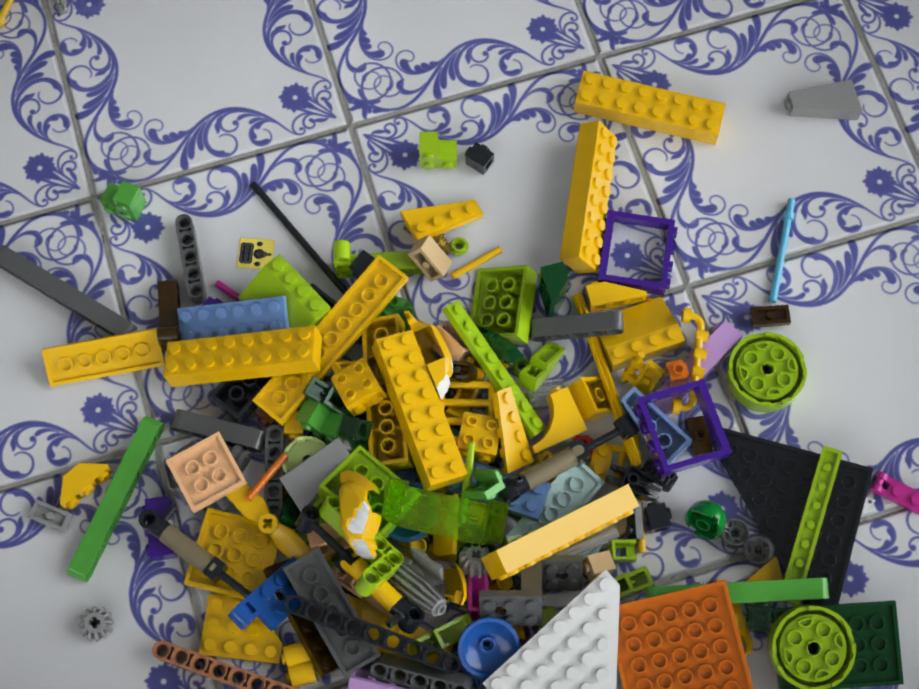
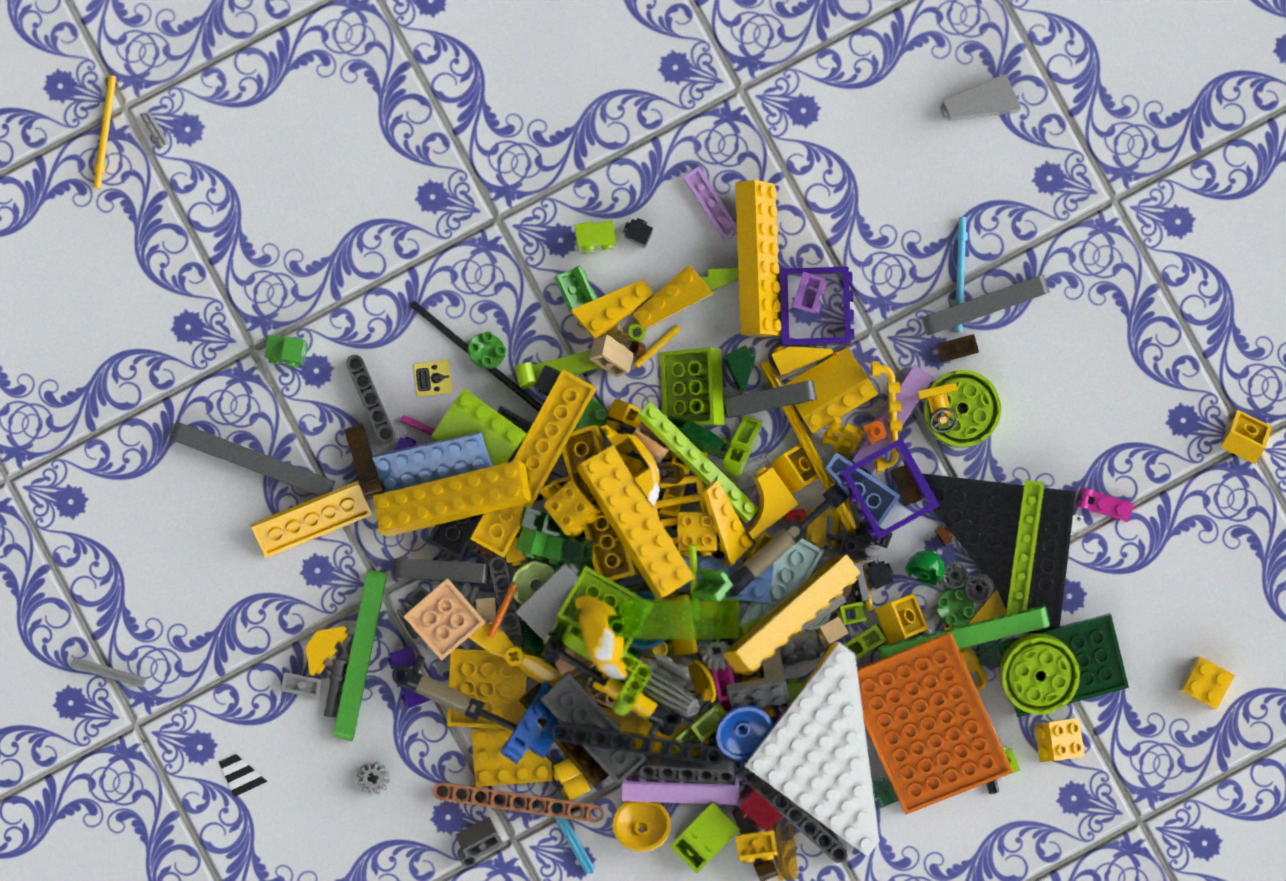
camera: 10 degrees left, 15 degrees up
yellow brick [574,70,726,145] -> none
none -> dark grey pin [323,658,349,718]
none -> bright green dish [468,331,506,369]
none -> tan brick [476,597,497,625]
none -> bright green bracket [554,265,596,312]
none -> yellow slope [607,399,642,429]
none -> reddish brown hinge [629,341,646,357]
none -> yellow wing [633,264,714,330]
none -> lavender plate [683,166,737,241]
none -> lime slope [701,268,739,291]
none -> medium lavender cylinder [792,272,827,314]
none -> yellow slope [875,593,928,644]
none -> yellow piece [917,383,957,433]
none -> dark grey beam [922,274,1050,336]
none -> reddish brown plate [934,526,953,547]
none -> bright green dish [936,589,975,627]

